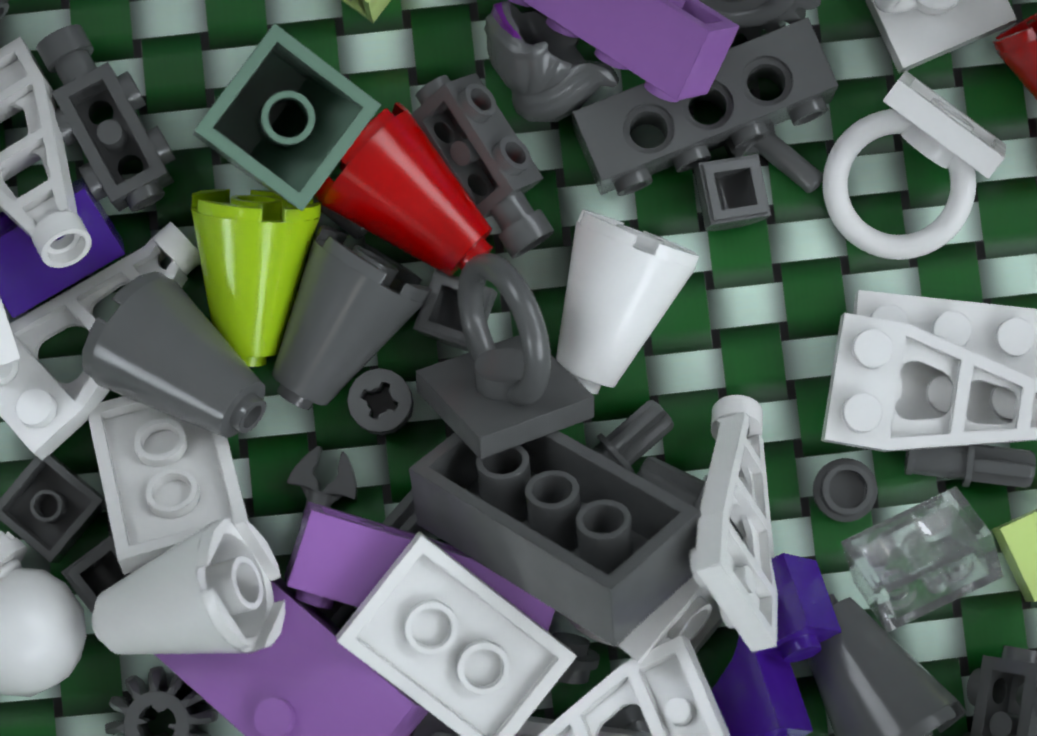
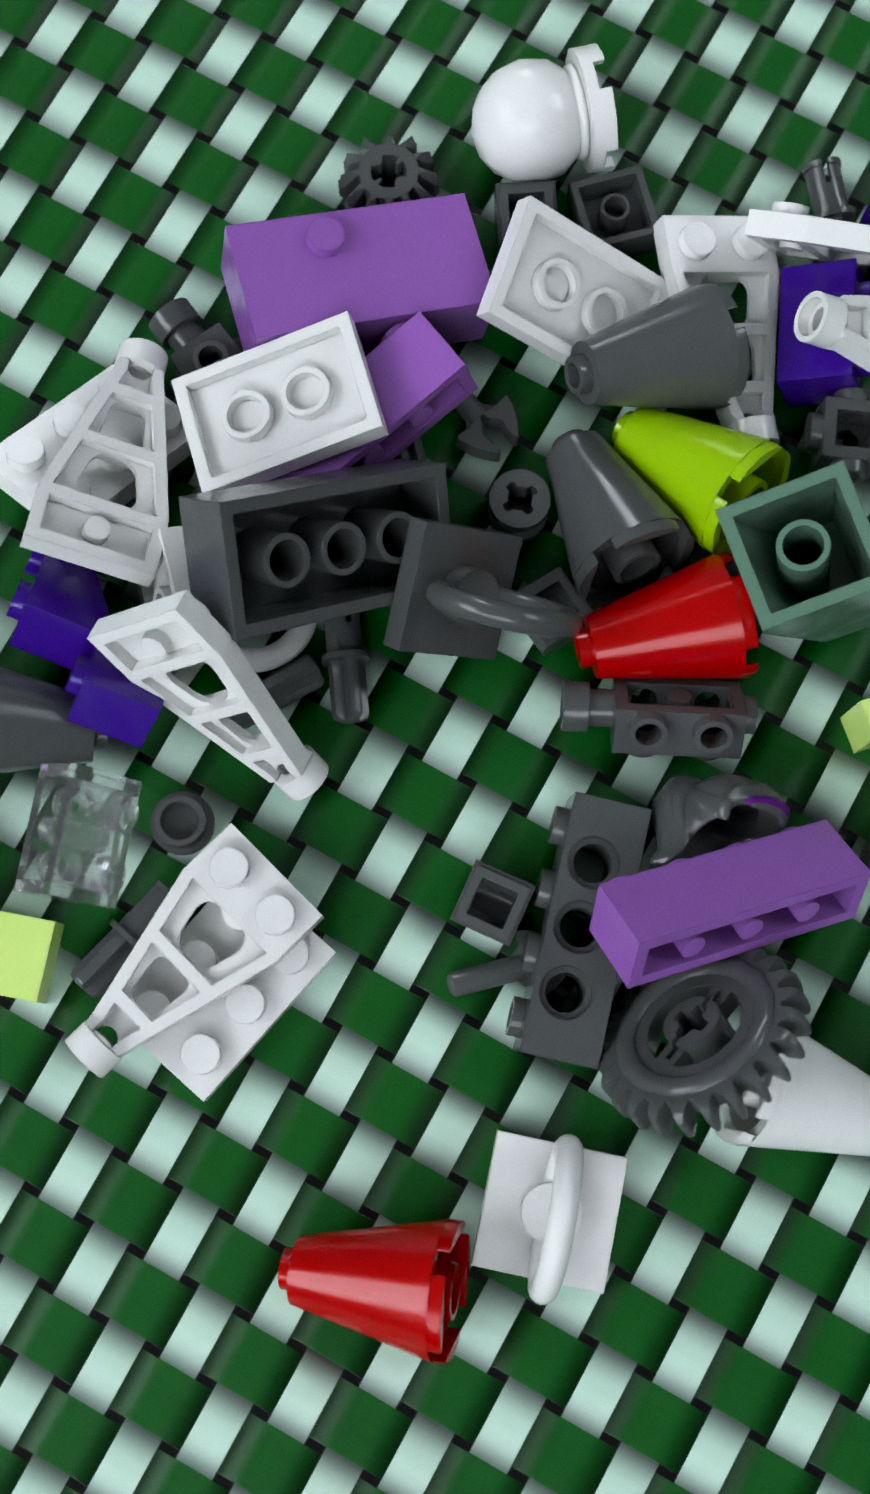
camera: 125 degrees right, 5 degrees down
white cone [92,518,285,655] -> none
white cone [556,209,699,394] -> none
white tile [822,71,1006,260] -> none

